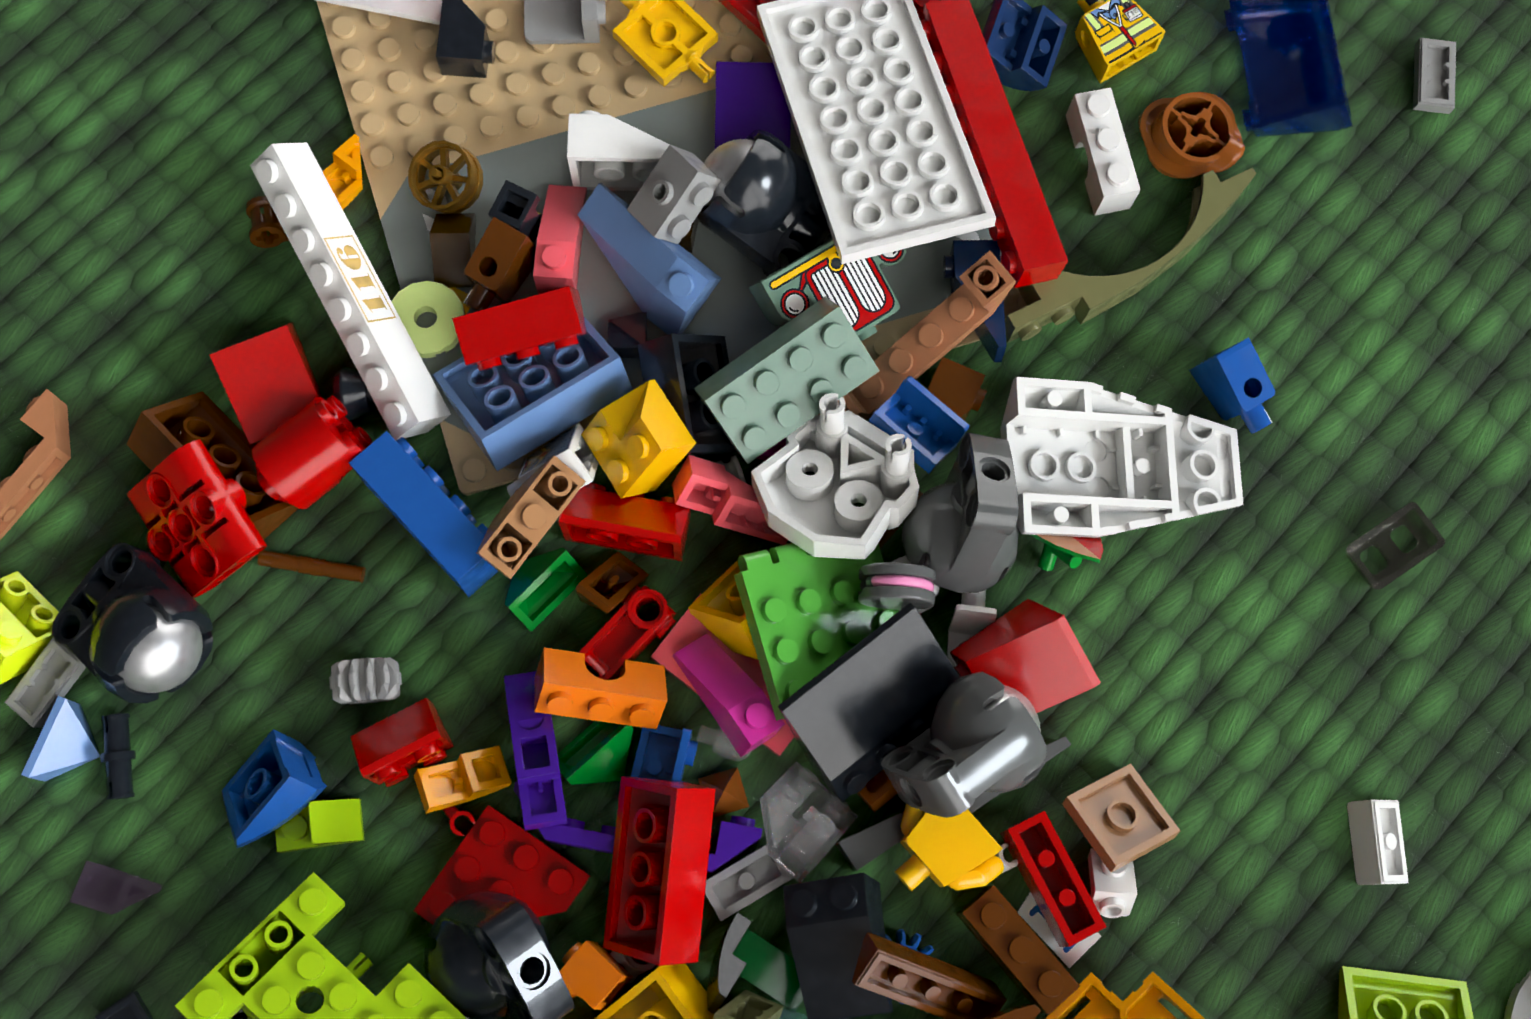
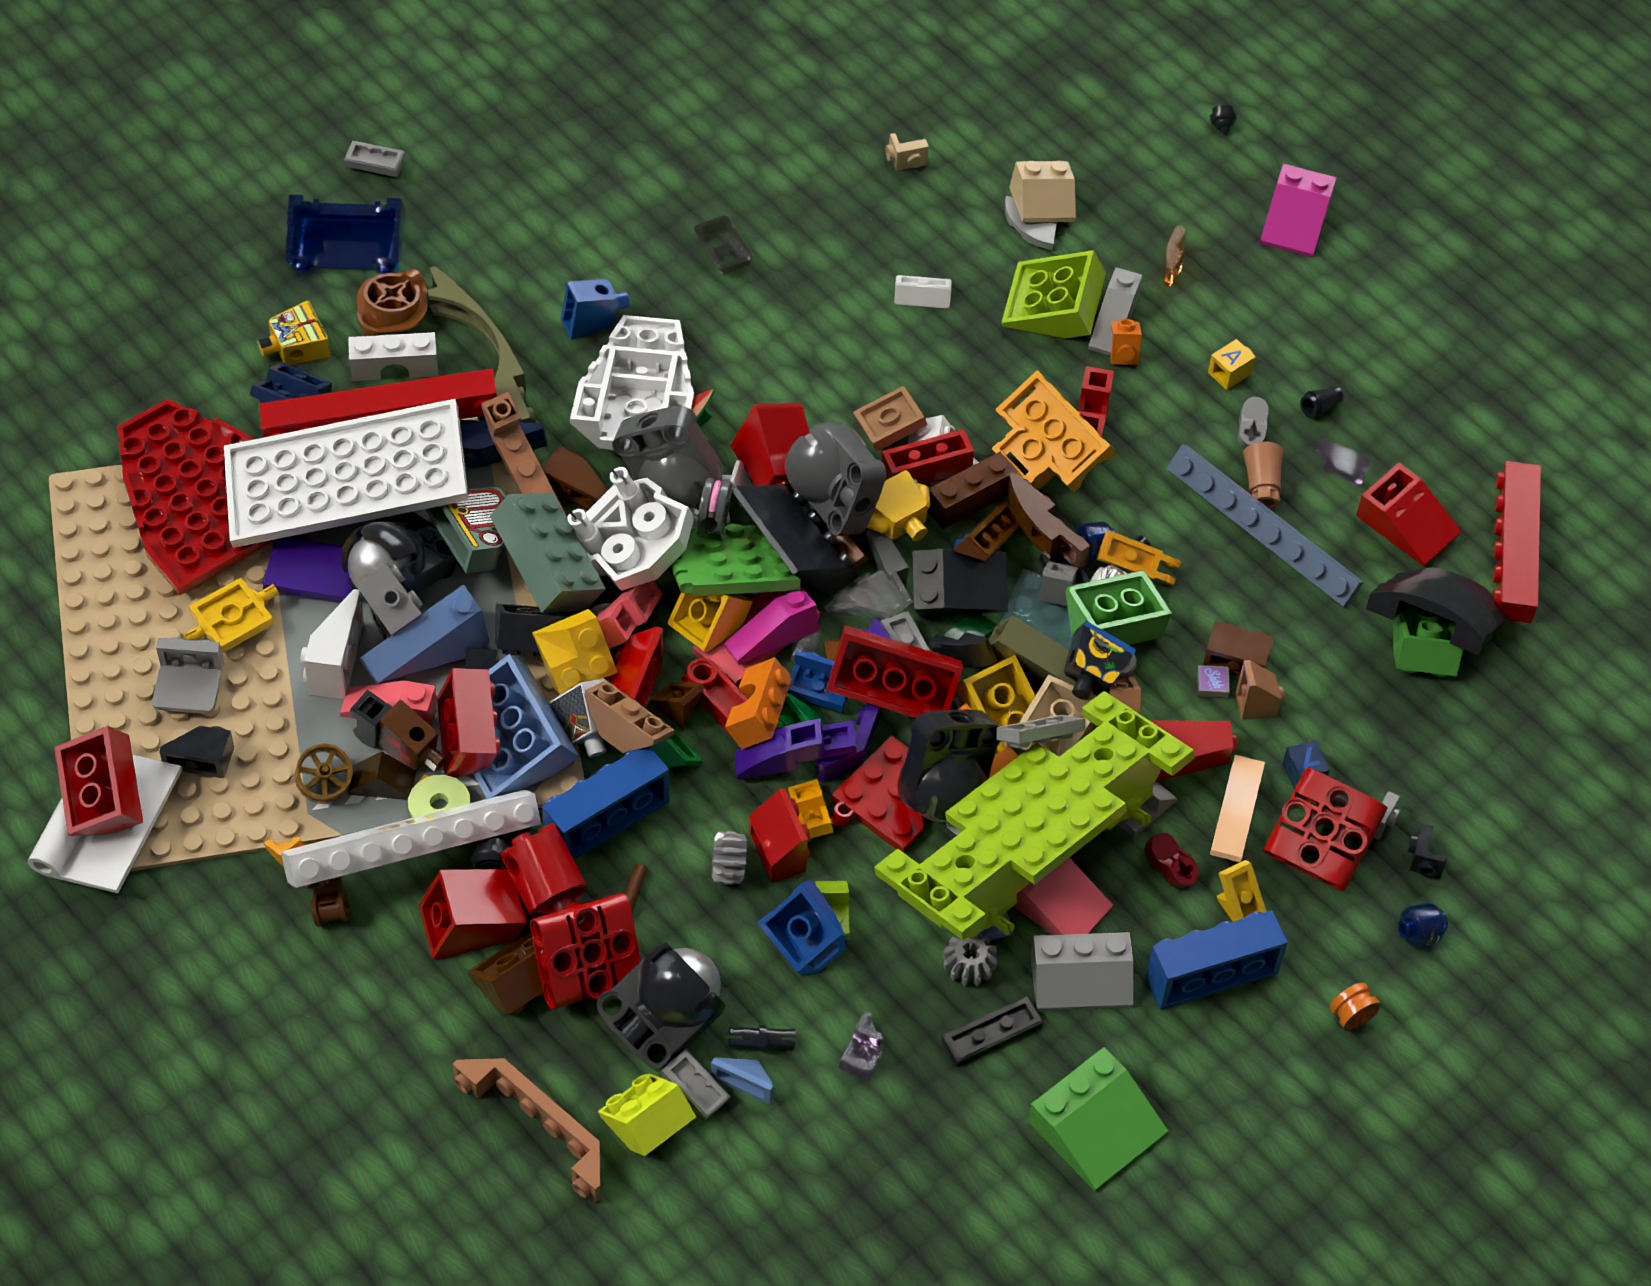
camera: 80 degrees left, 20 degrees down
blue bracket [868,376,969,474] -> none

